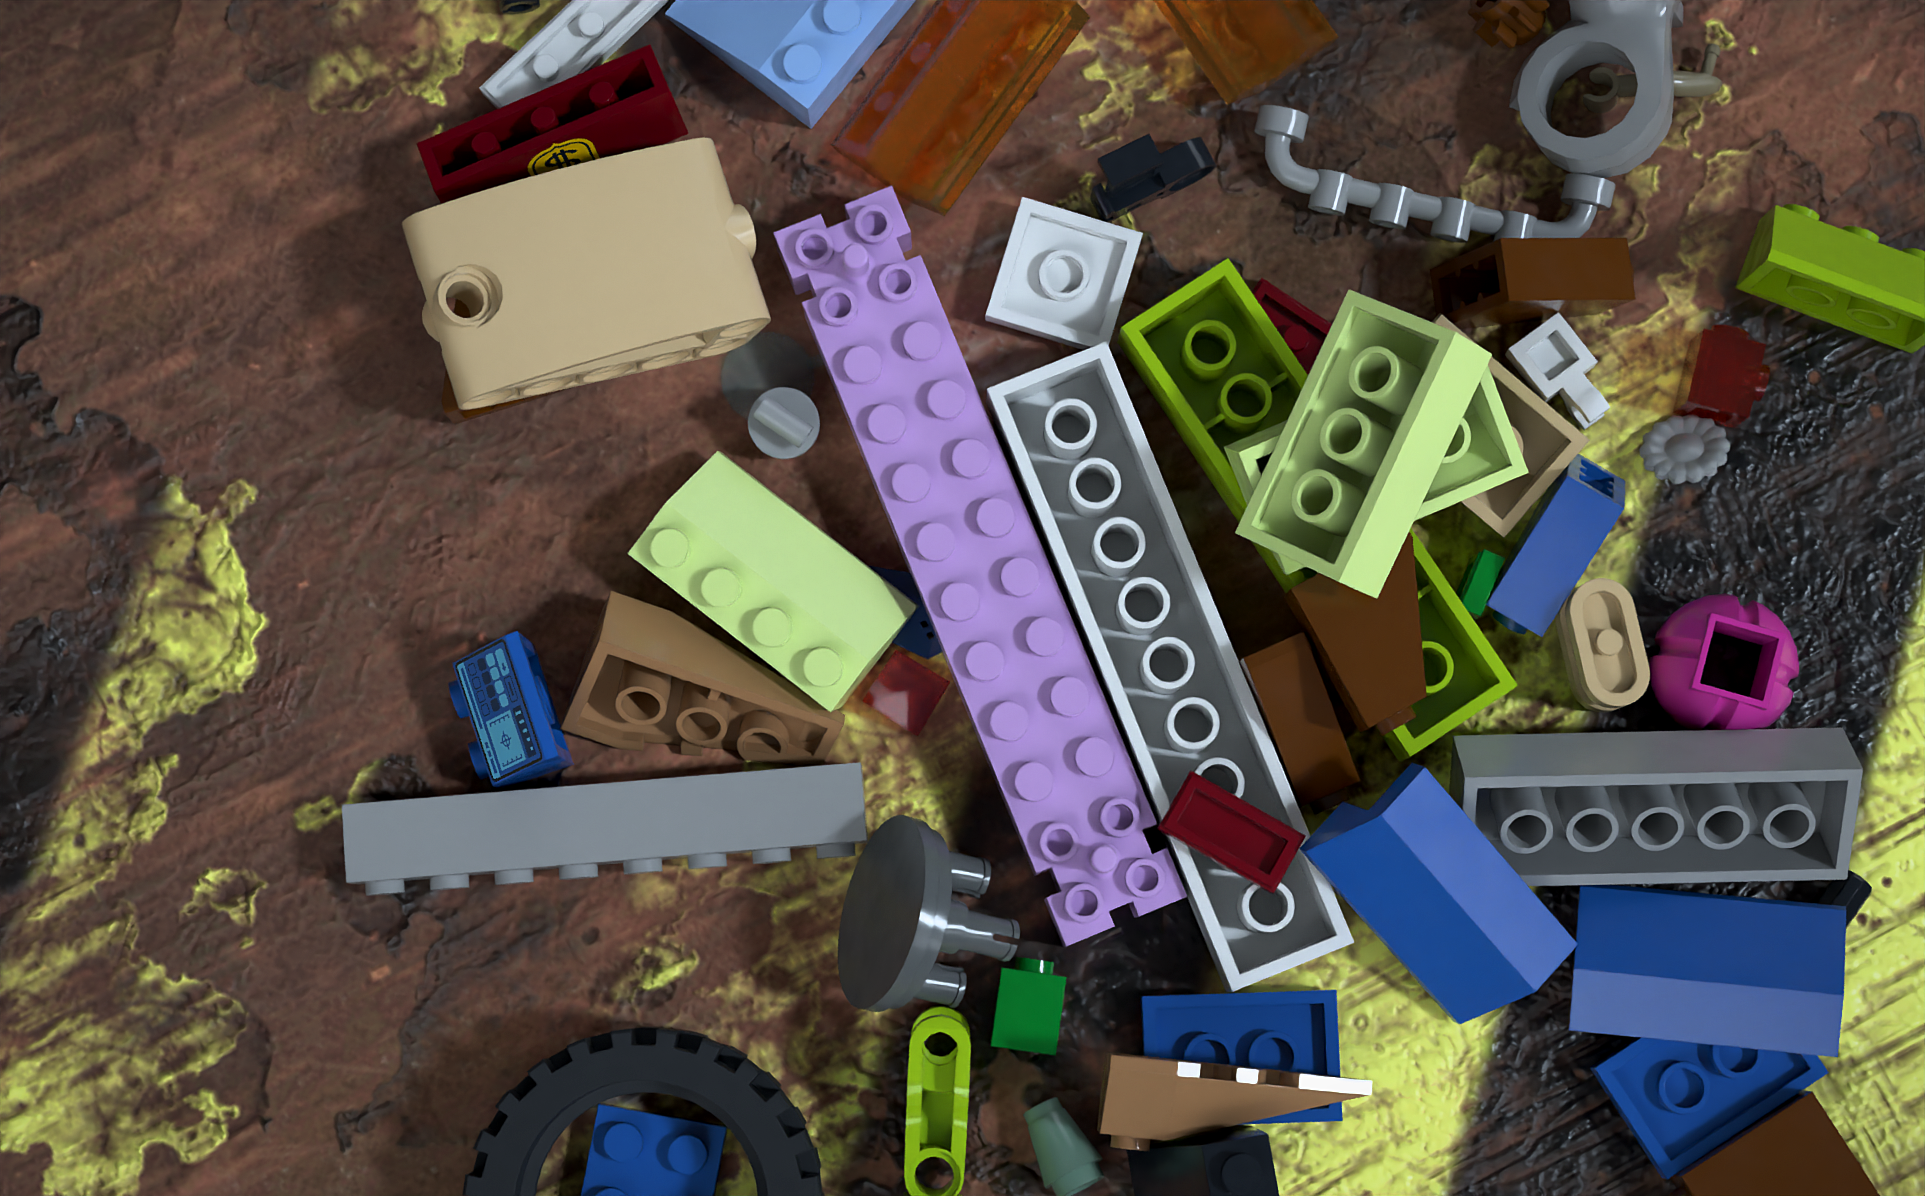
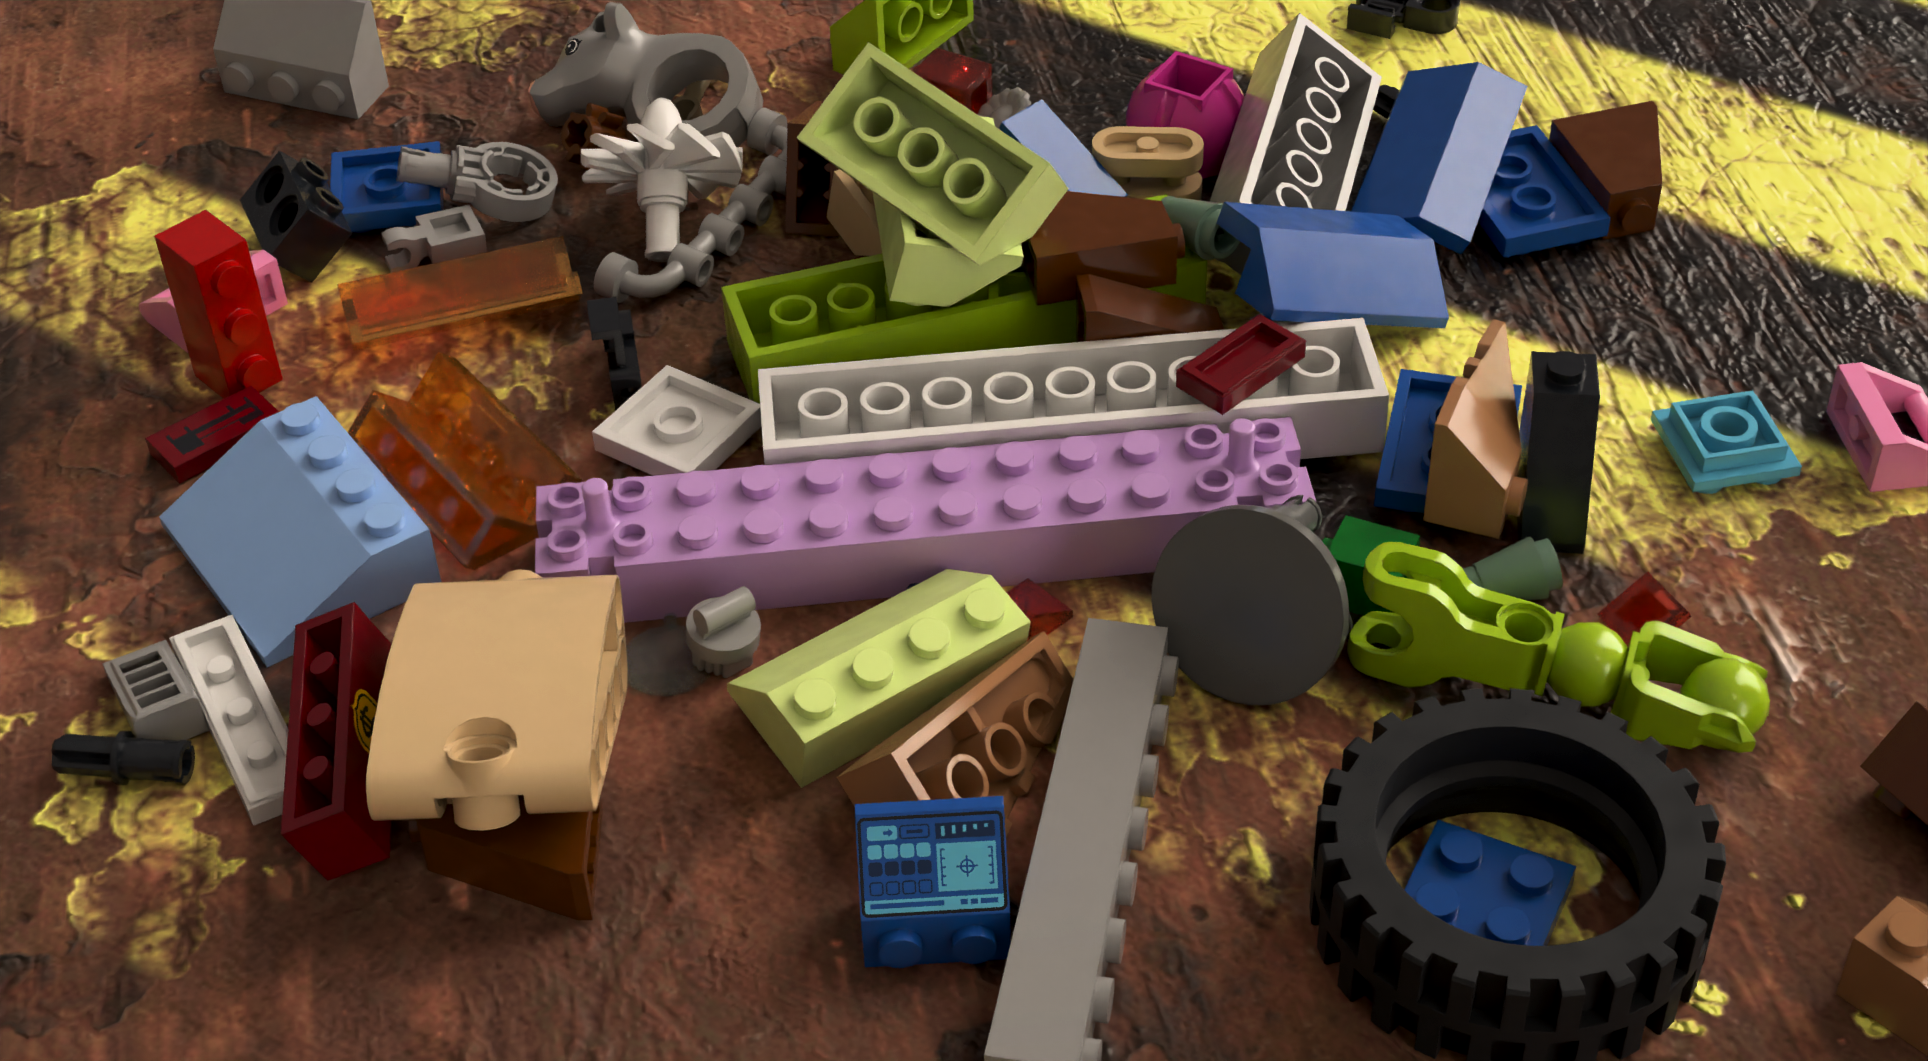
camera: 70 degrees left, 40 degrees down
none -> white piece [581,97,743,262]
none -> sand green cone [1161,196,1240,260]

